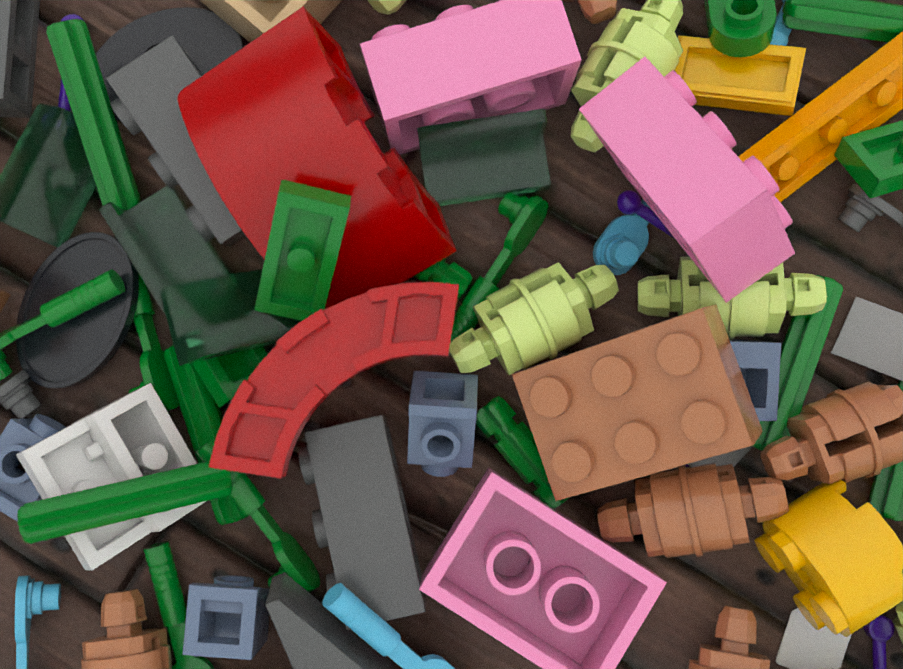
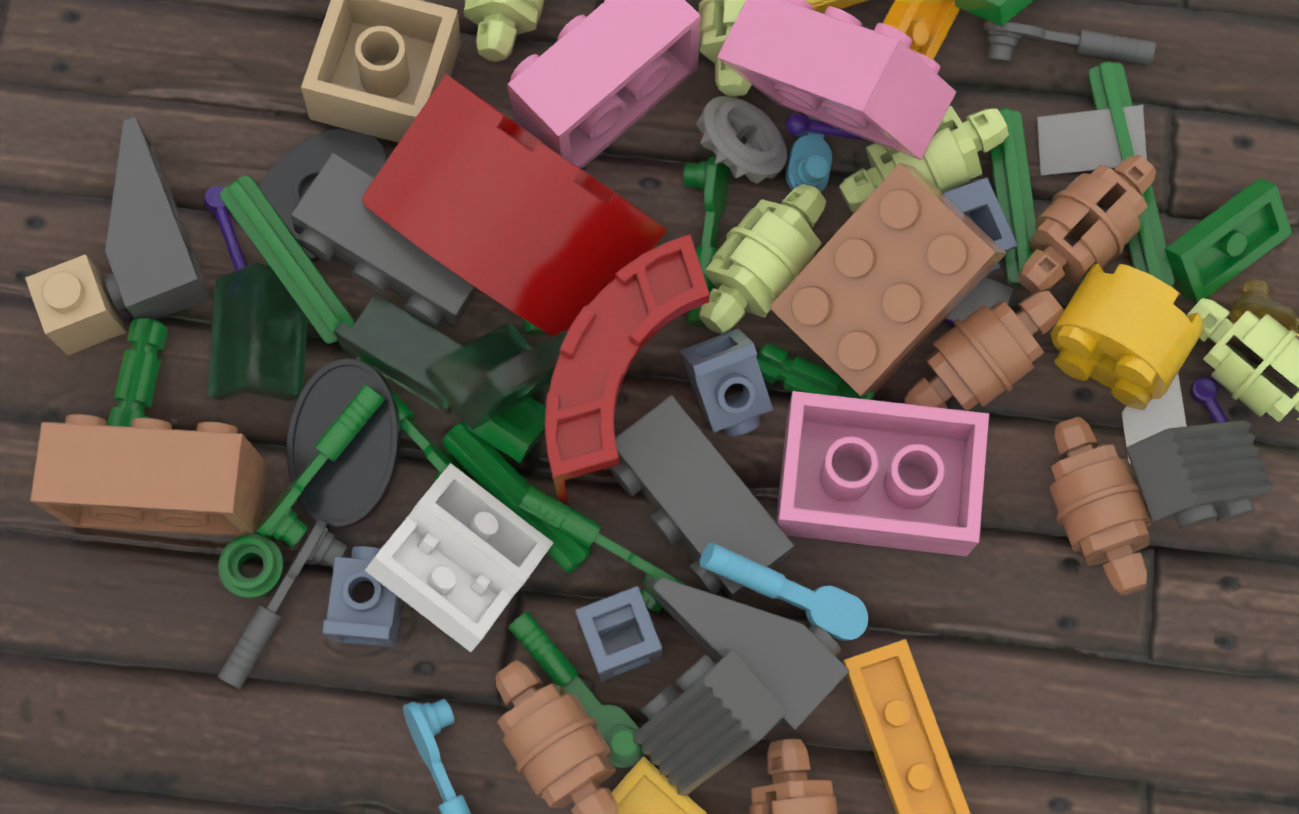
camera: 25 degrees left, 10 degrees down
green axle [17,461,233,544] -> none
green plate [254,179,351,321] -> none
clear green panel [417,109,551,206] -> none
none -> light grey gear [696,96,787,184]

